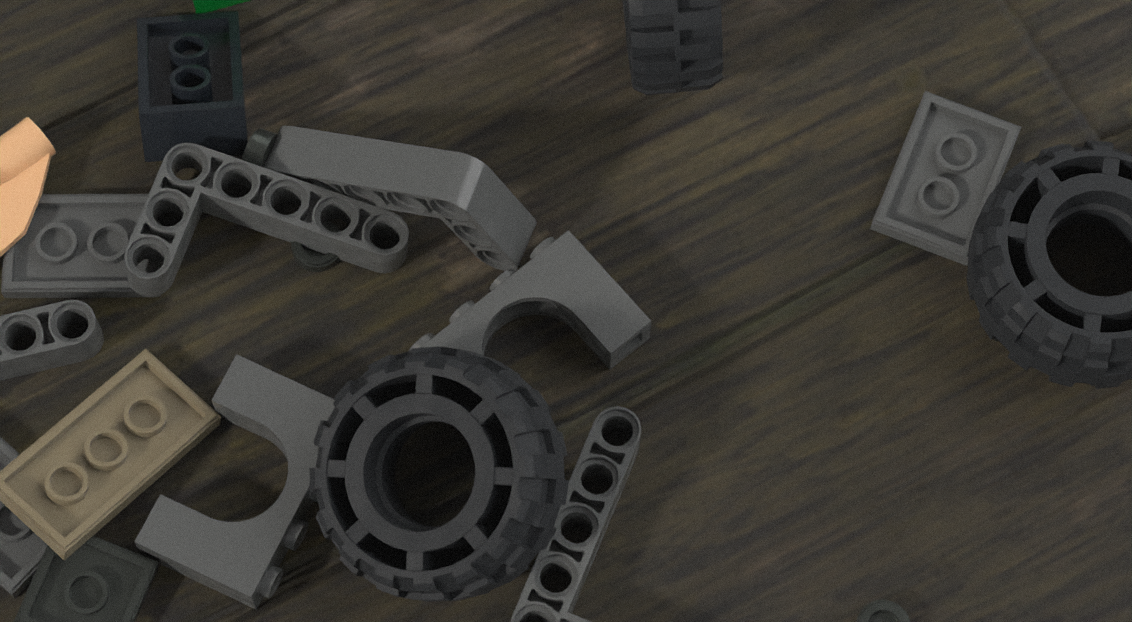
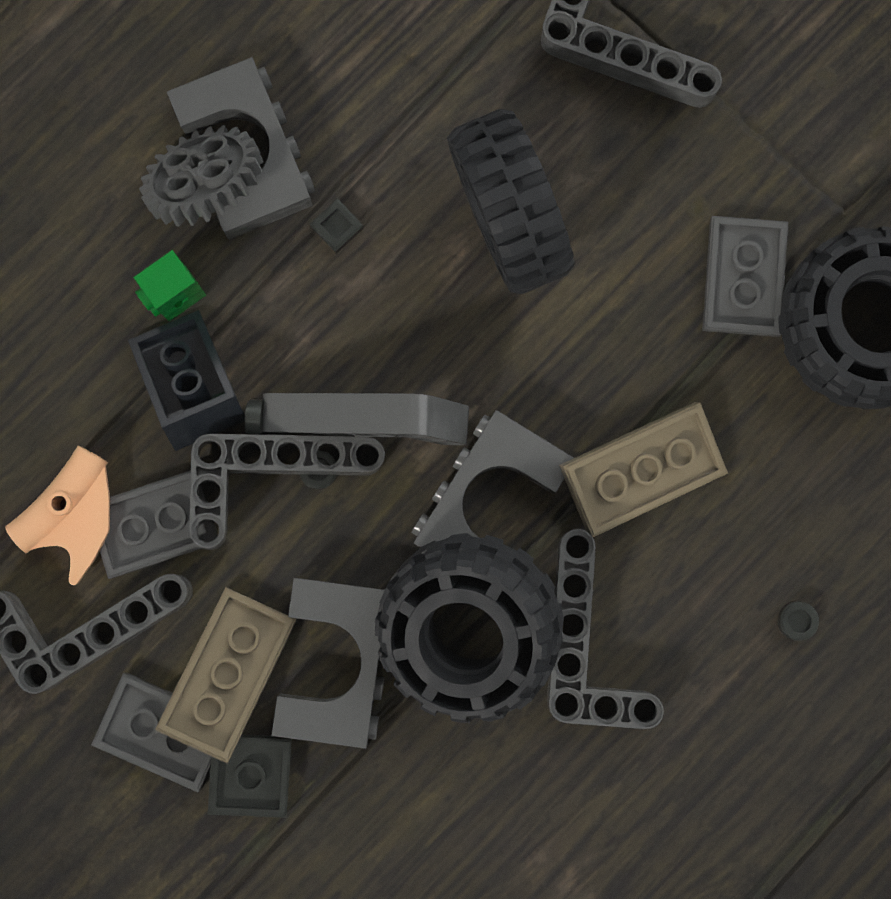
camera: 15 degrees left, 15 degrees up
none -> dark tan tile [559,402,728,537]

